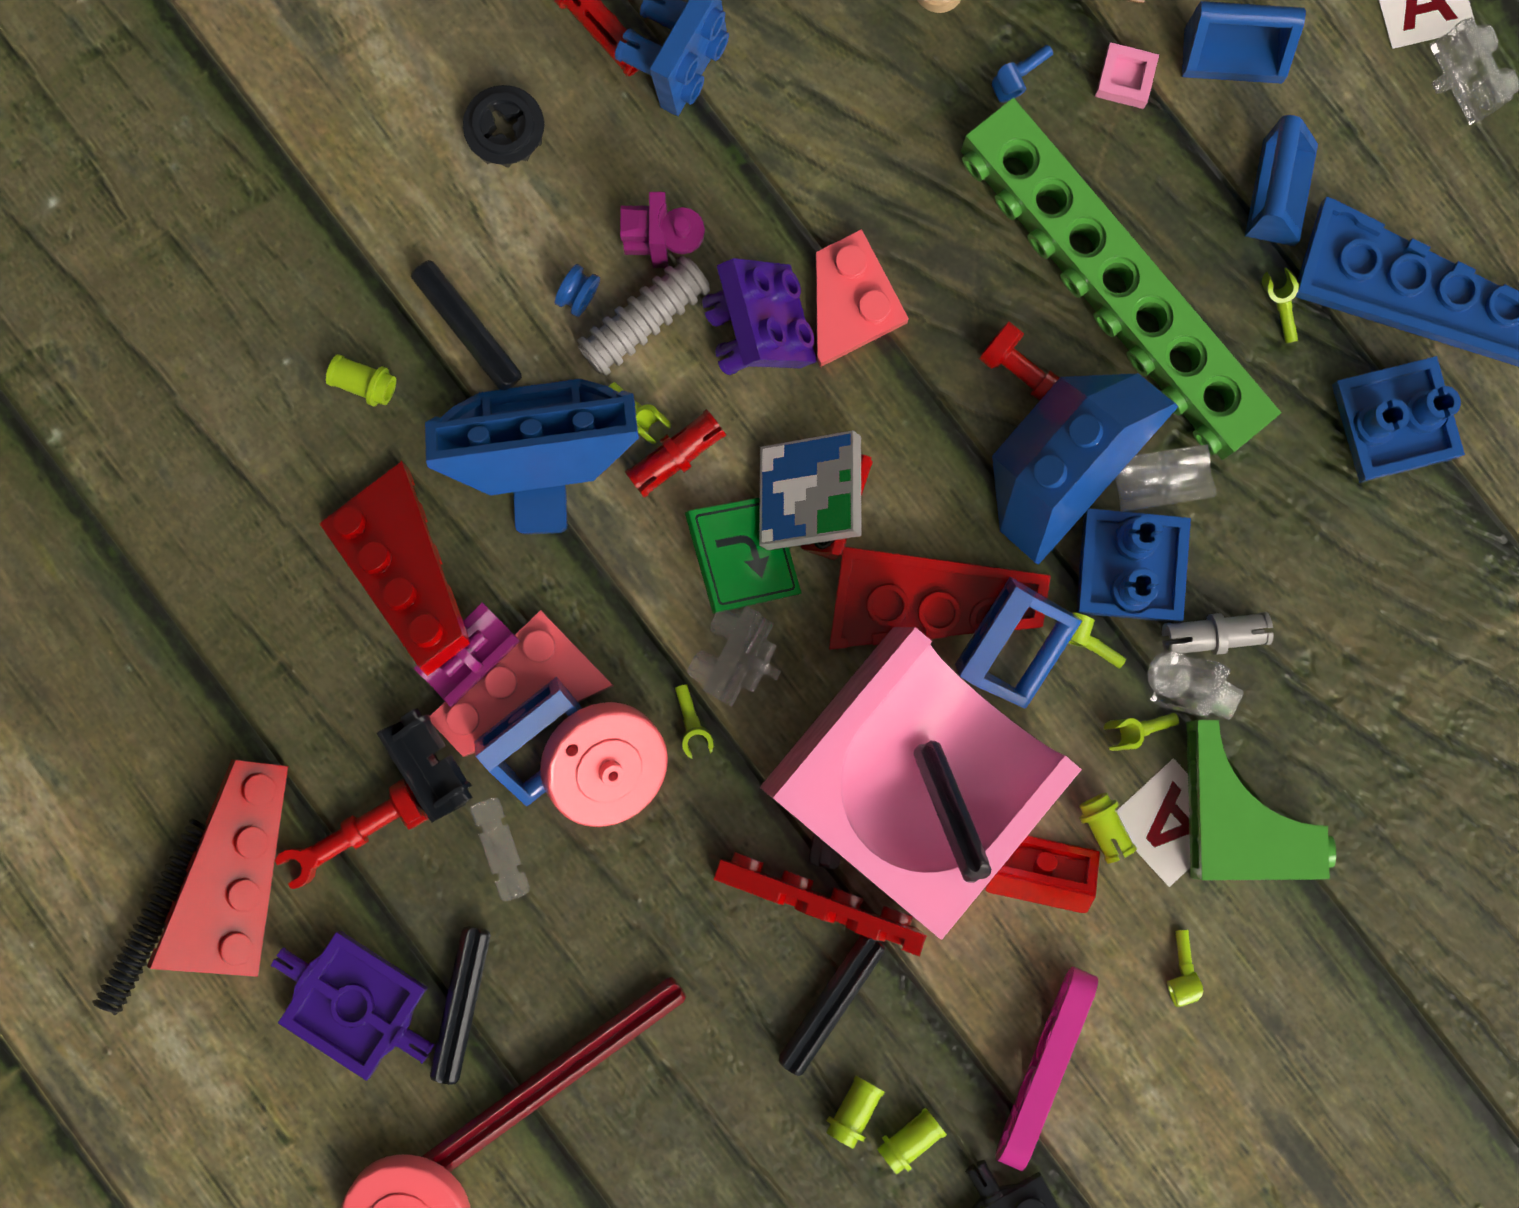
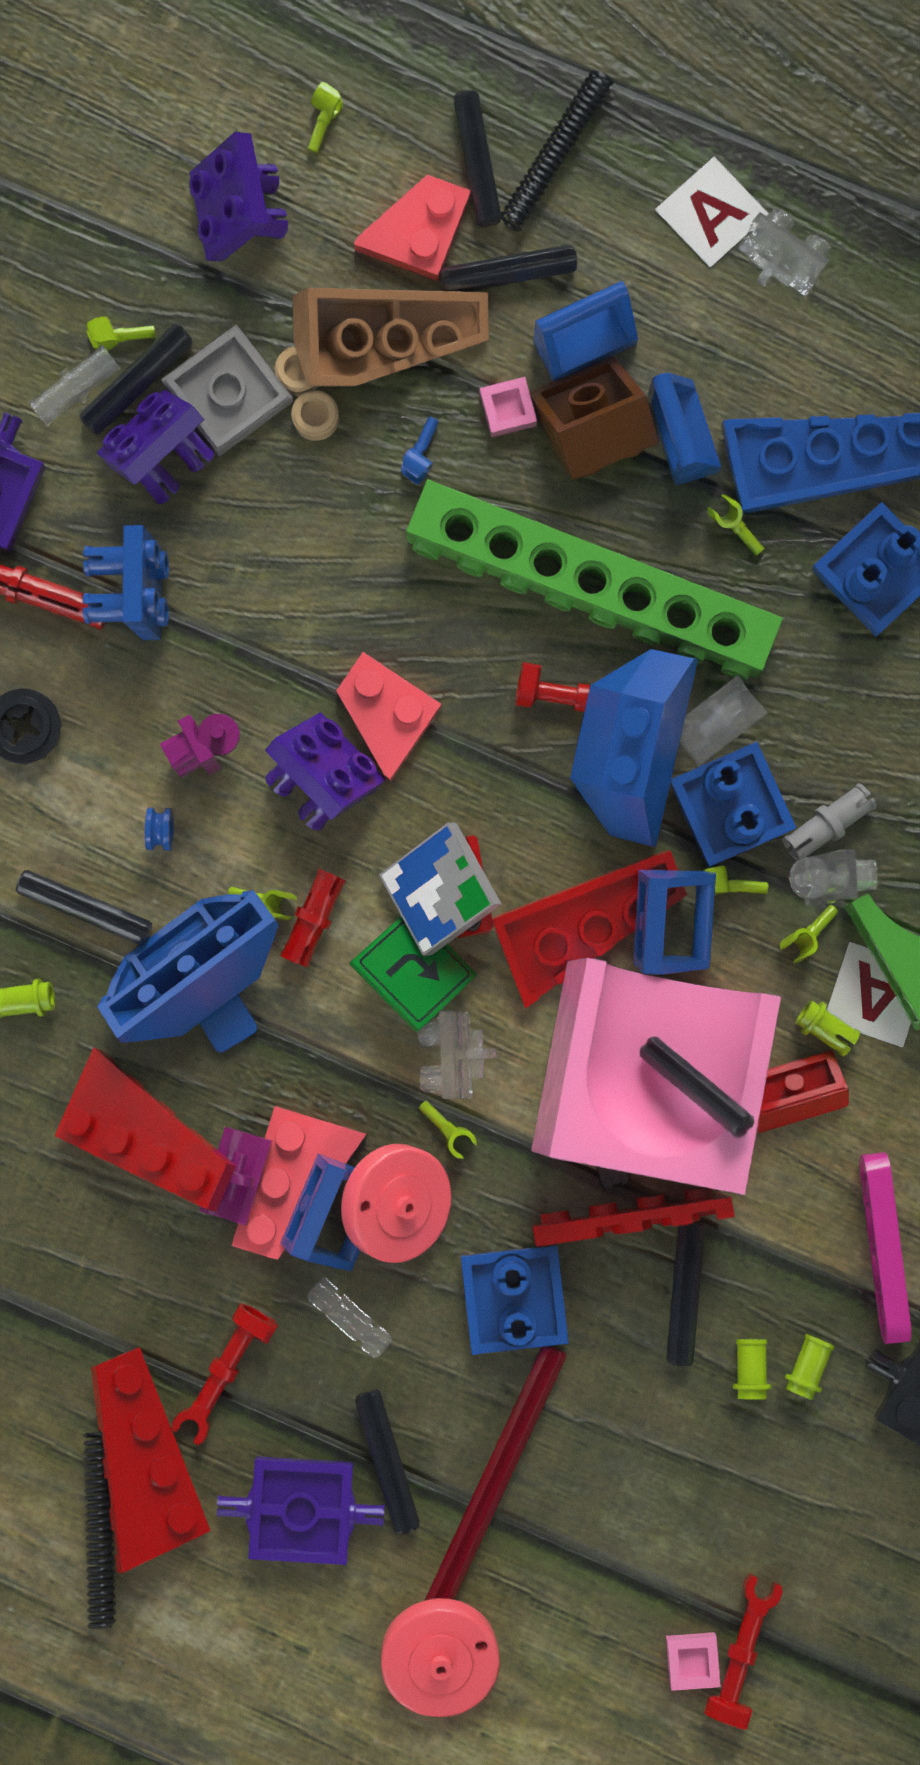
camera: 25 degrees left, 0 degrees up
black hinge [377,708,473,823] -> none
light grey piece [577,256,710,376] -> none
none -> blue plate [461,1244,569,1355]
none -> reddish brown slope [529,356,659,480]

